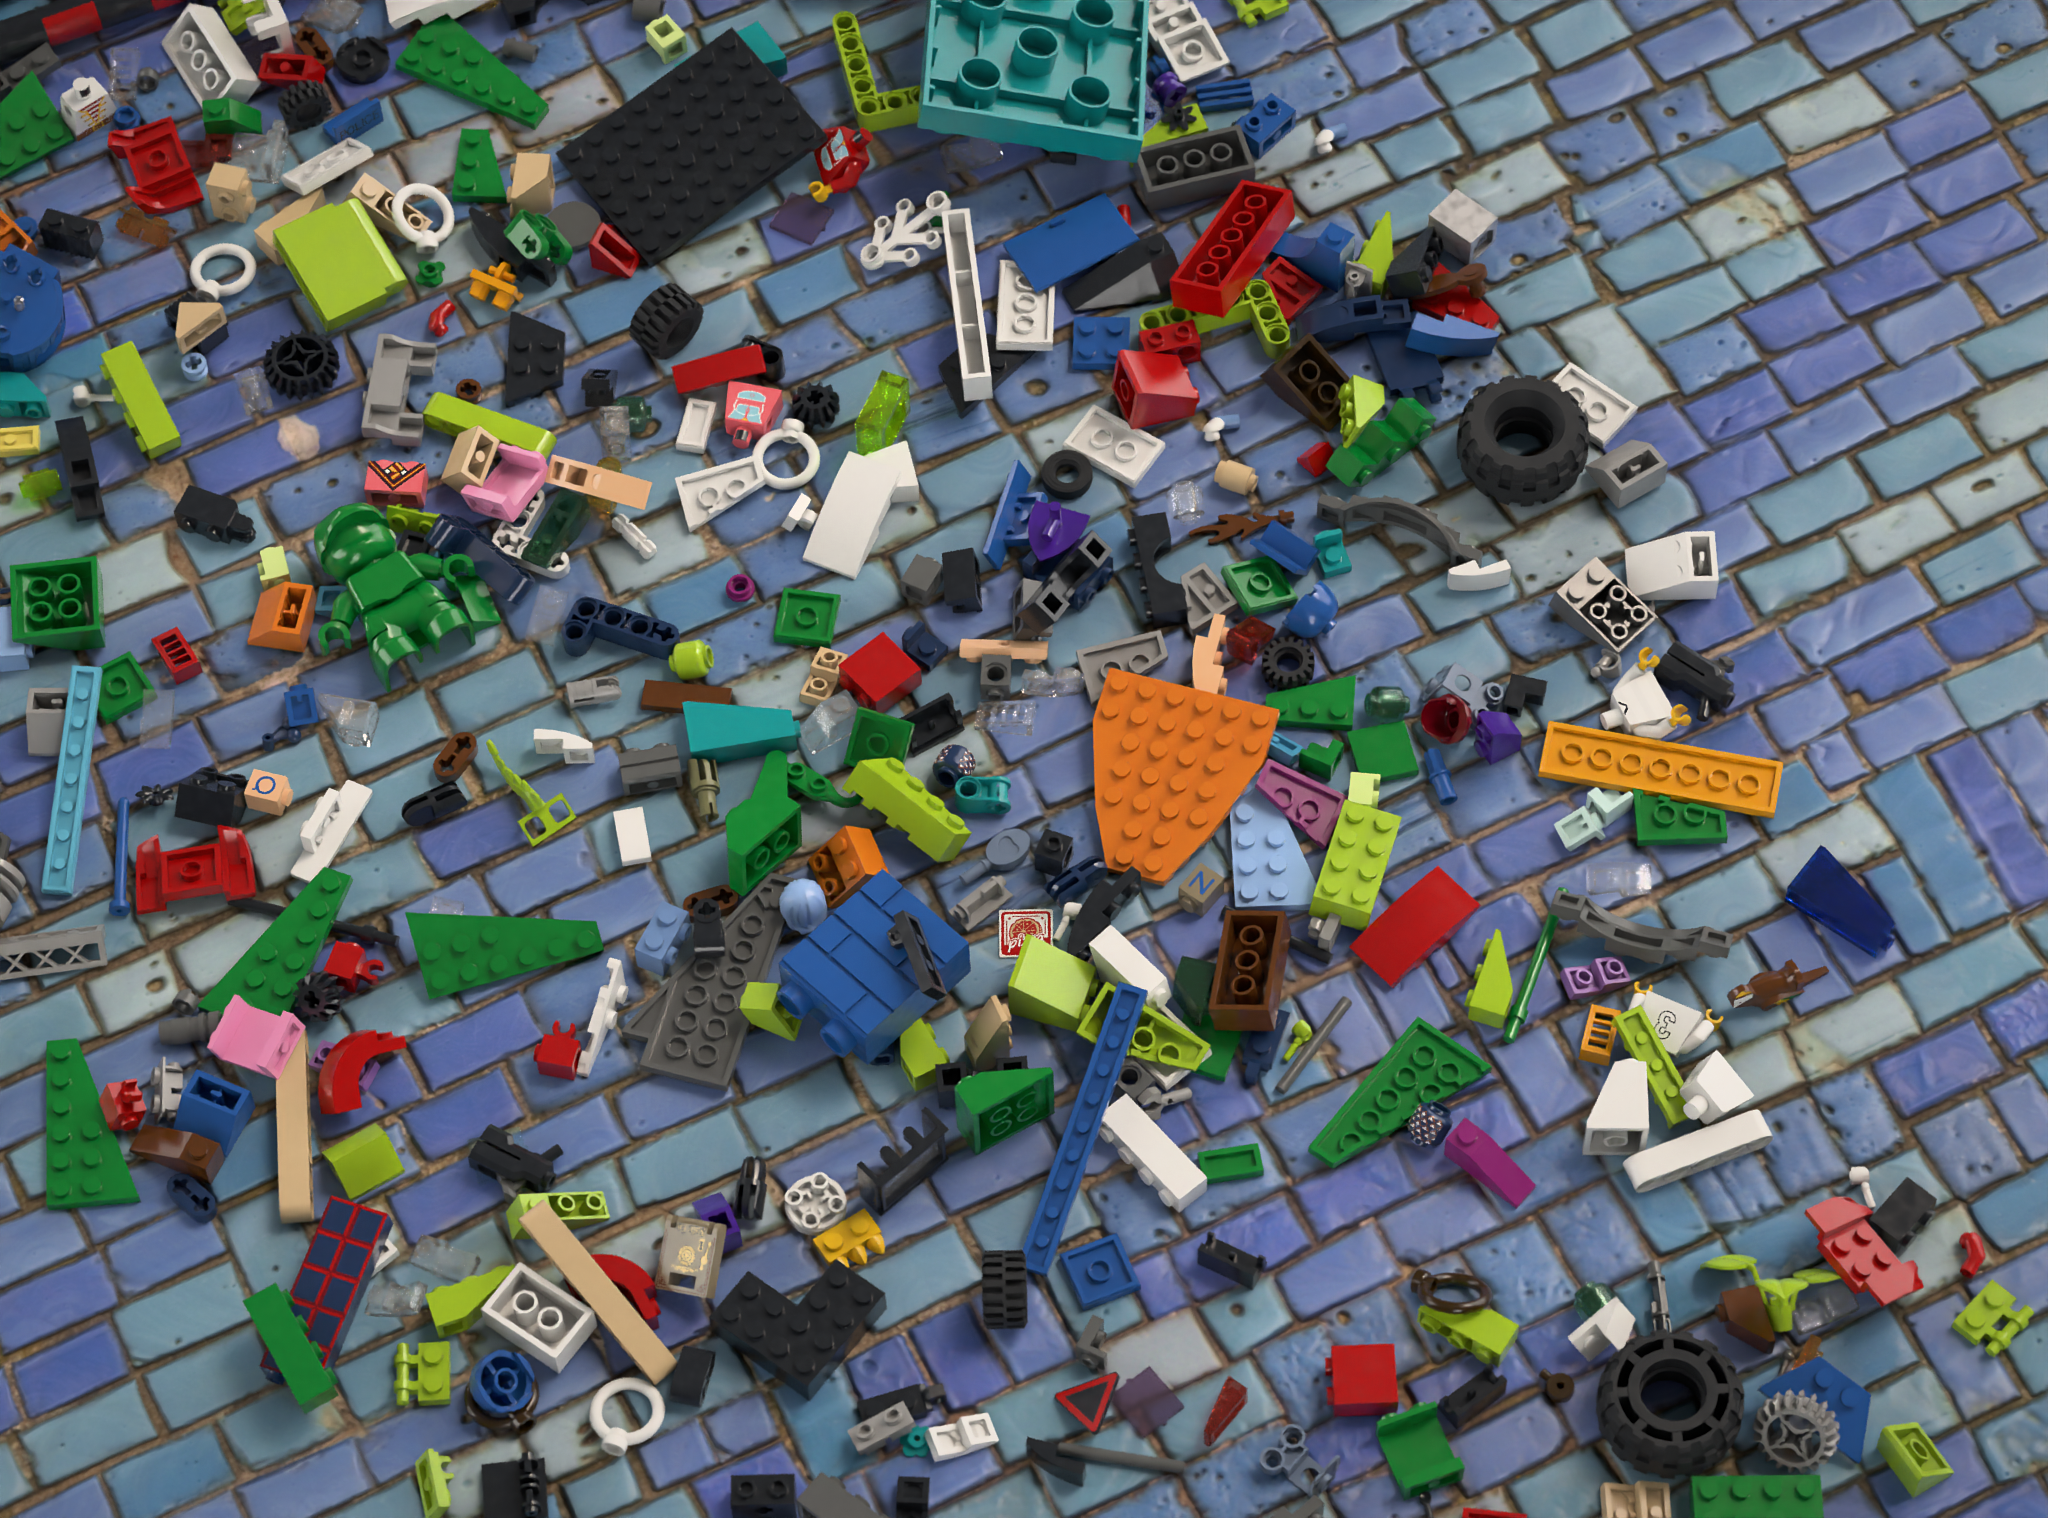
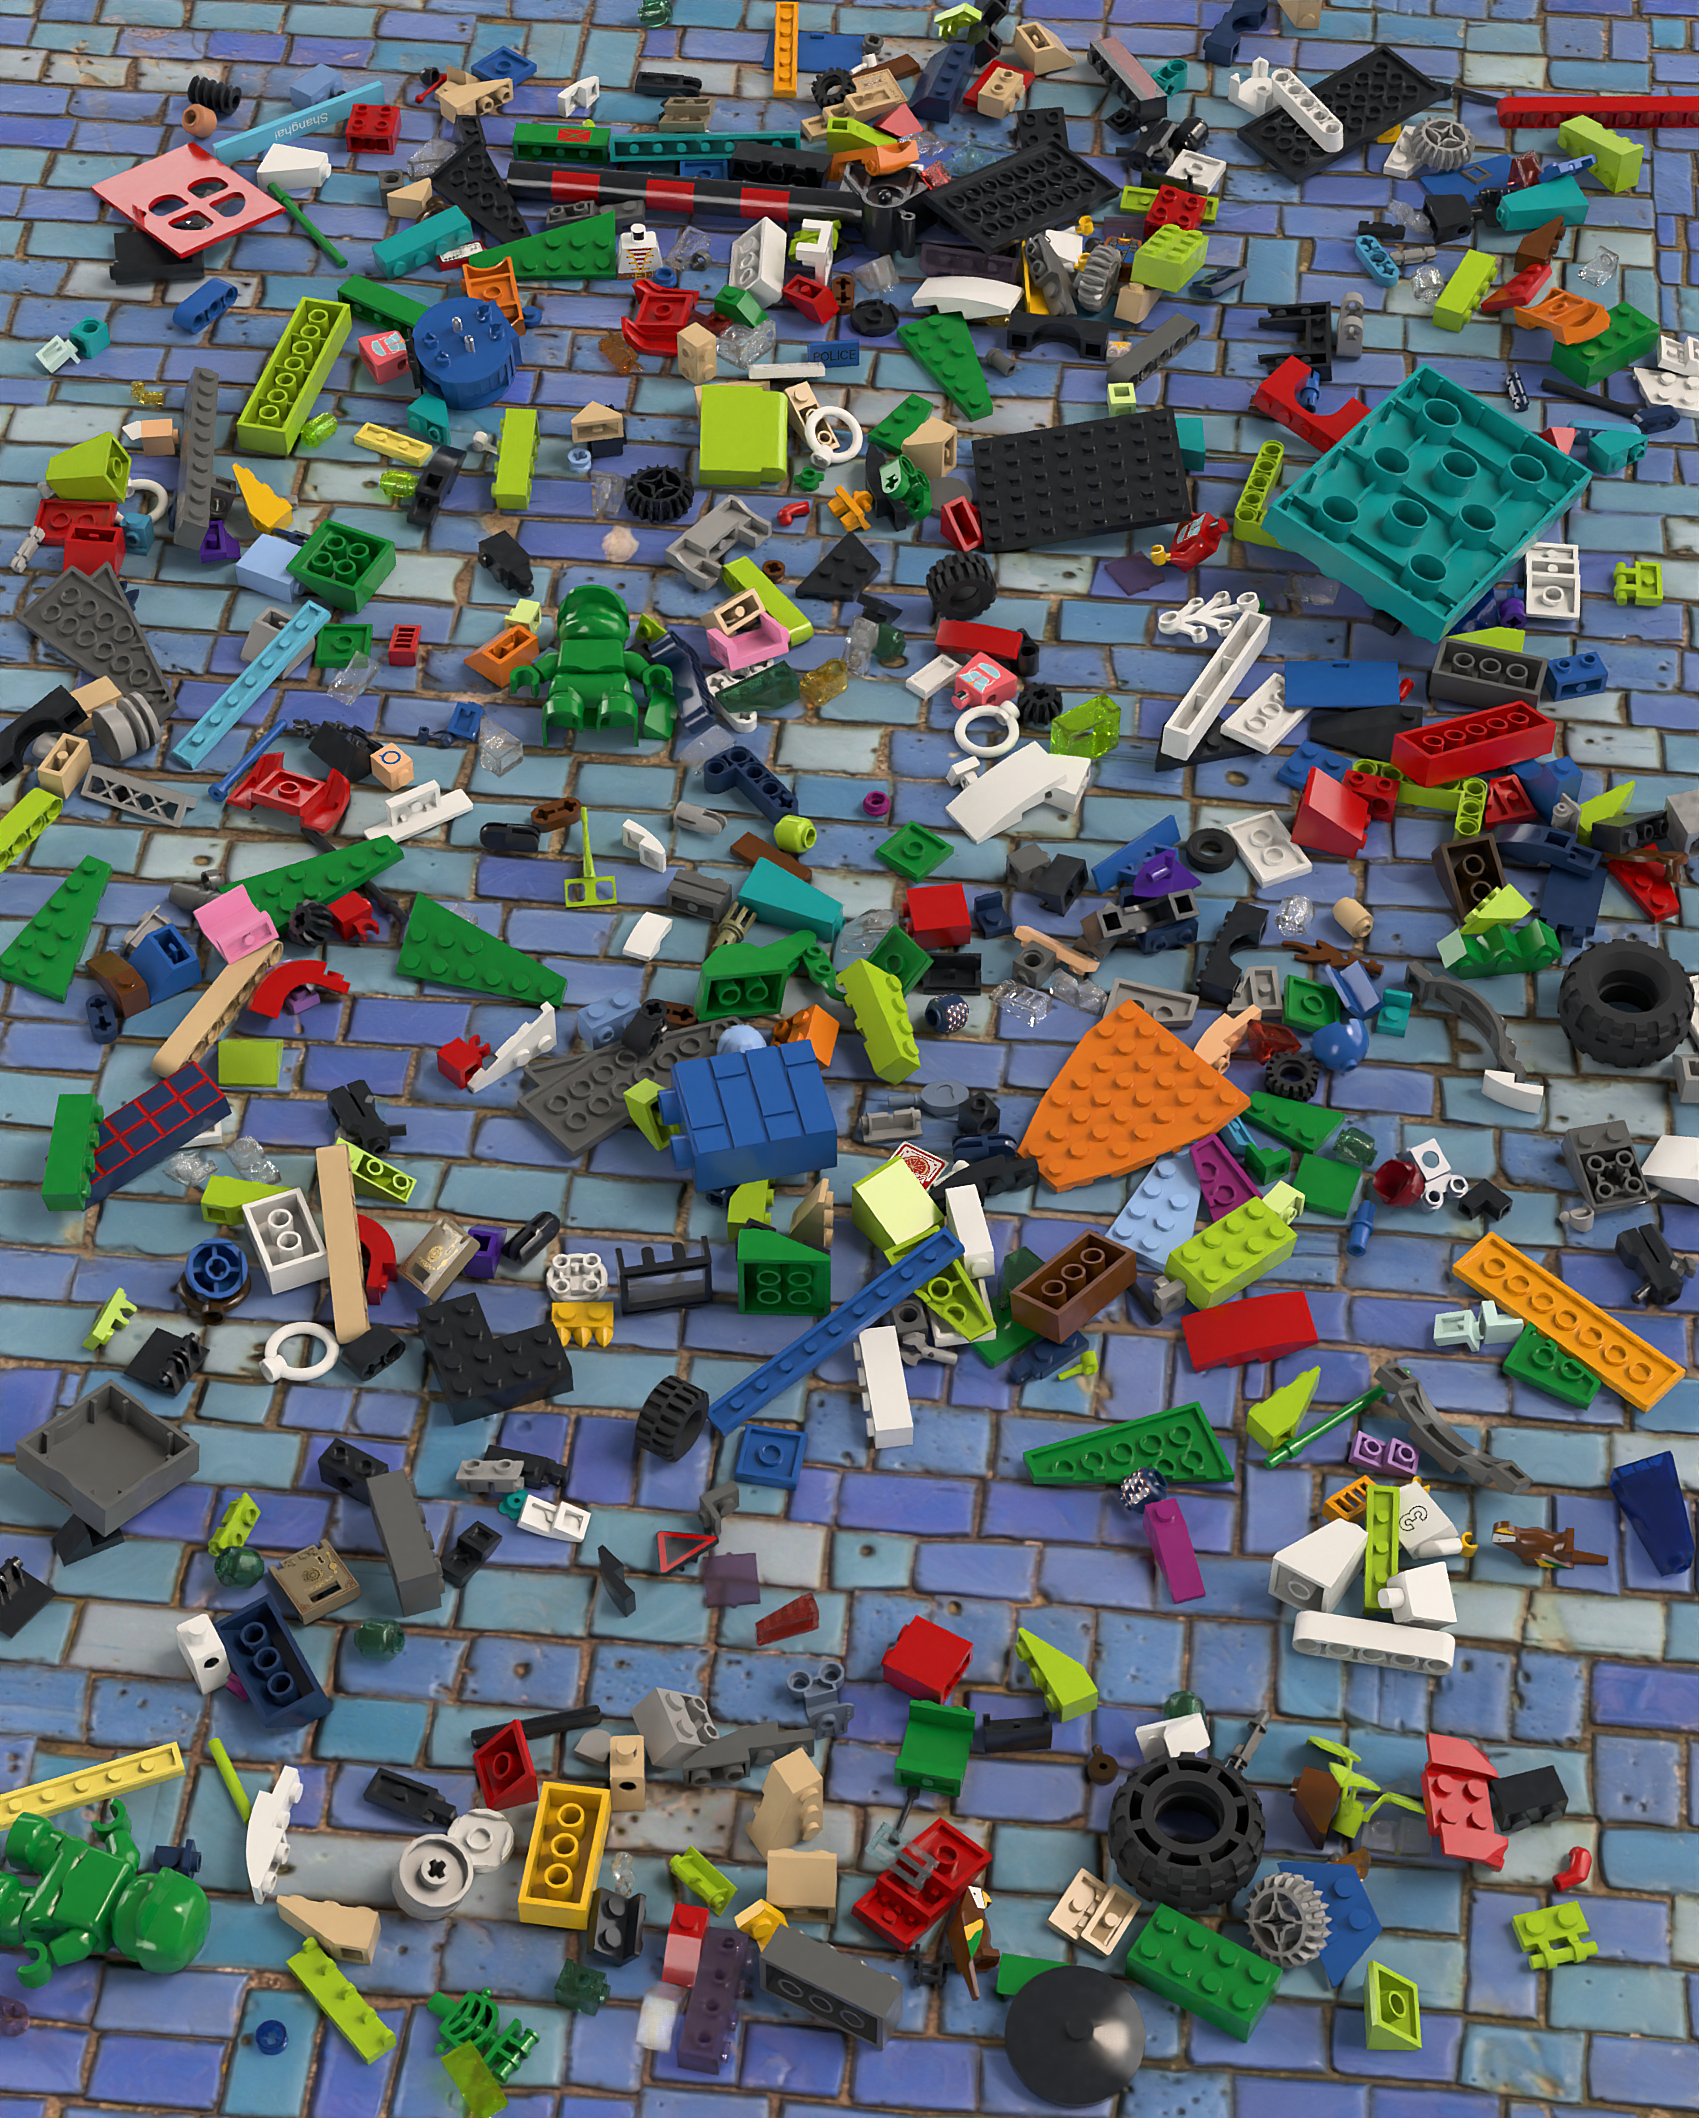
camera: 30 degrees right, 10 degrees down
black brick [38,208,104,260] -> none
red brick [99,1079,147,1131] -> none
white piece [190,243,256,303] -> none
black tyre [278,80,332,130] -> none
coral brick [364,460,429,508] -> none
lime plate [393,1341,451,1406] -> none
light nougat slope [544,454,652,510] -> none
white axle [612,514,657,559] -> none
white wing [675,455,766,533] -> none
tan slope [799,647,848,710] -> none
black hinge [887,910,947,1001] -> none
teal piece [954,776,1011,815] -> none
dark grey bar [1058,1442,1185,1474] -> none
black plant [1161,101,1197,131] -> none
dark tan brick [1178,862,1224,918] -> none
blue tile [1195,78,1254,113] -> none
green tile [1197,1143,1264,1184] -> none
black hinge [1197,1231,1267,1290] -> none
arm [1203,414,1240,441] -> none
dark grey bar [1275,996,1352,1094] -> none
red slope [1297,442,1334,478] -> none
arm [1314,123,1348,154] -> none
blue slope [1405,313,1499,357] -> none
dark brown piece [1410,1269,1492,1315] -> none
dark purple slope [1474,711,1522,765] -> none
clear slope [1586,862,1652,897] -> none
white torso [1600,647,1691,740] -> none
white hand [1849,1167,1876,1209] -> none

